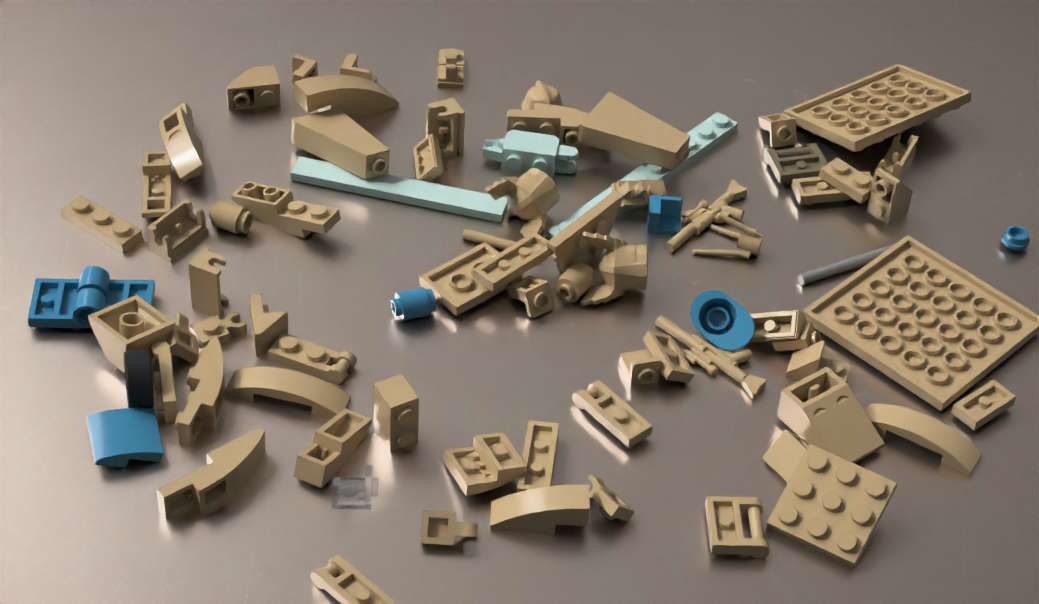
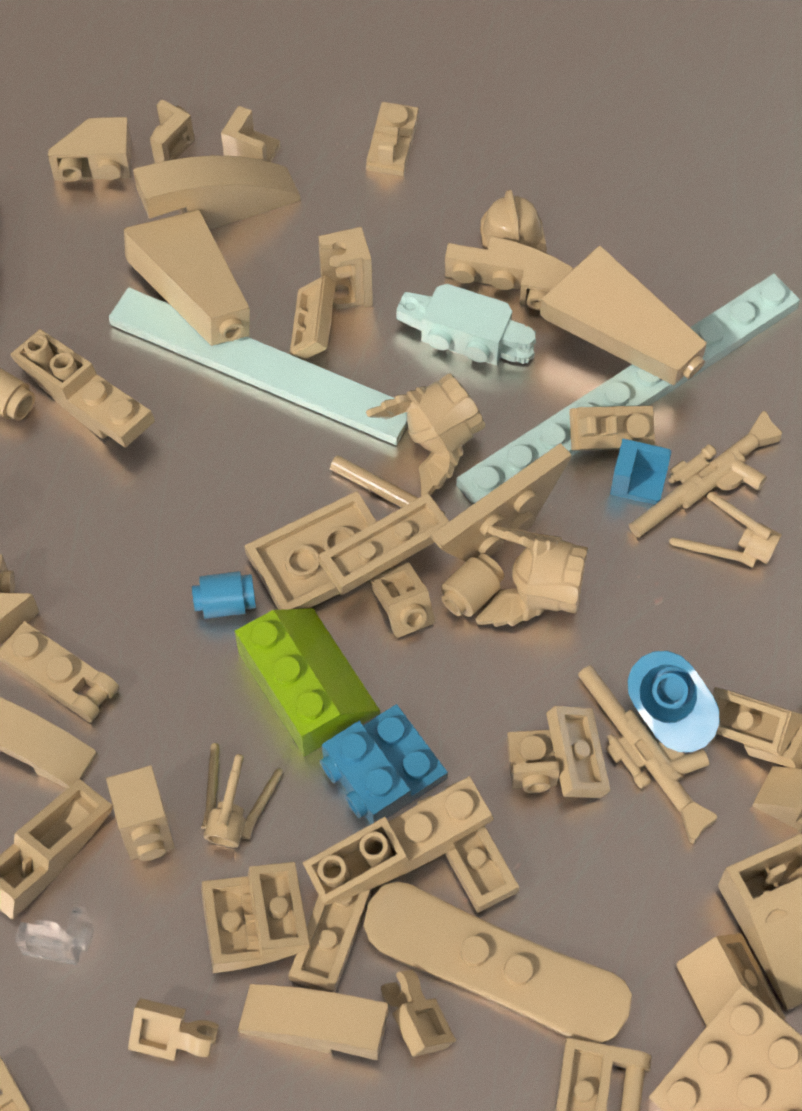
camera: 15 degrees right, 20 degrees up
none -> tan plant [201,743,283,848]
none -> lime slope [235,608,380,757]
none -> tan slope [303,776,494,906]
none -> dark azure plate [320,704,448,824]
none -> tan piece [364,882,632,1044]

